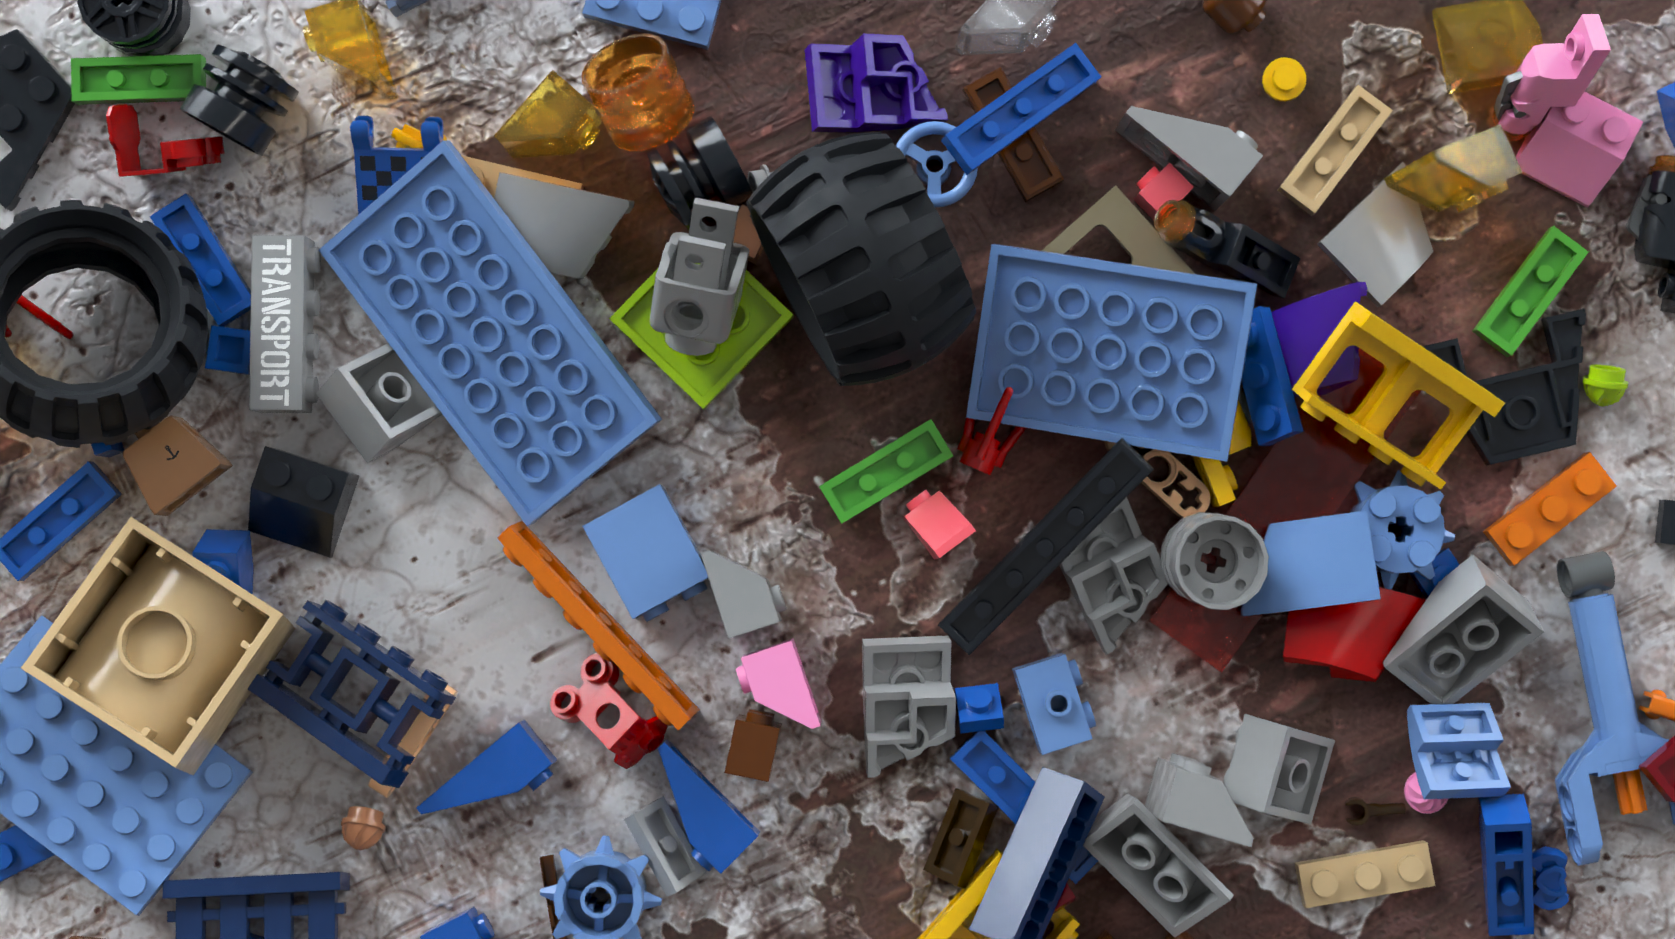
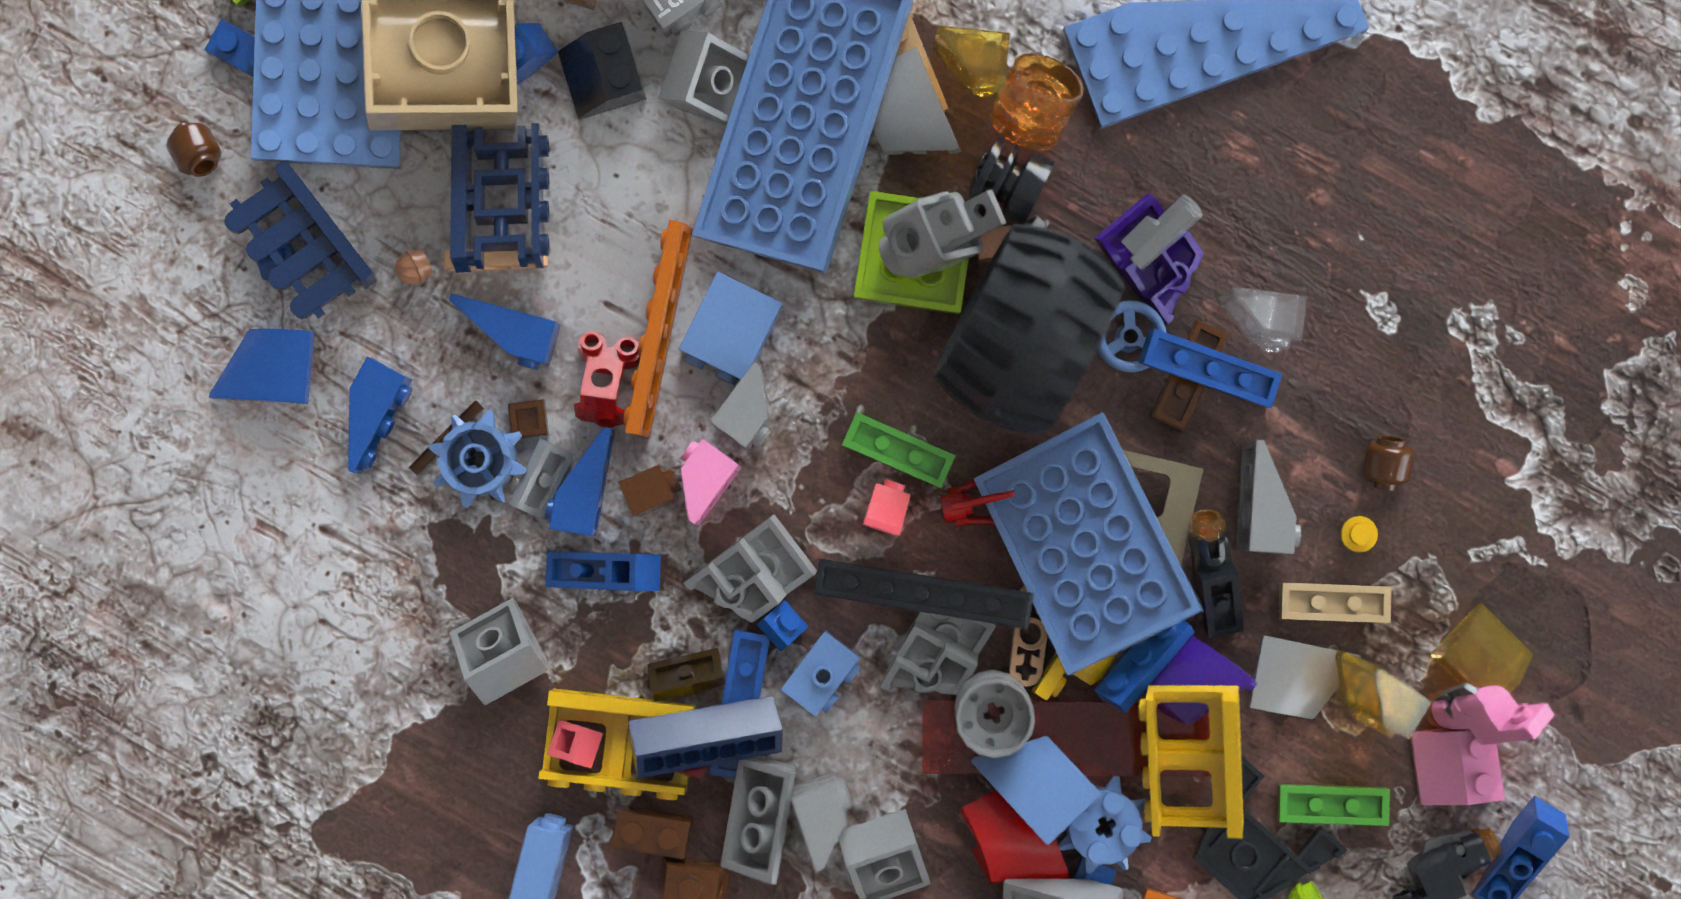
camera: 55 degrees right, 0 degrees up
coral plate [1133,163,1194,224] -> none
none -> reddish brown tile [508,399,549,439]
none -> blue slope [546,551,661,591]
none -> light grey slope [1121,194,1202,270]

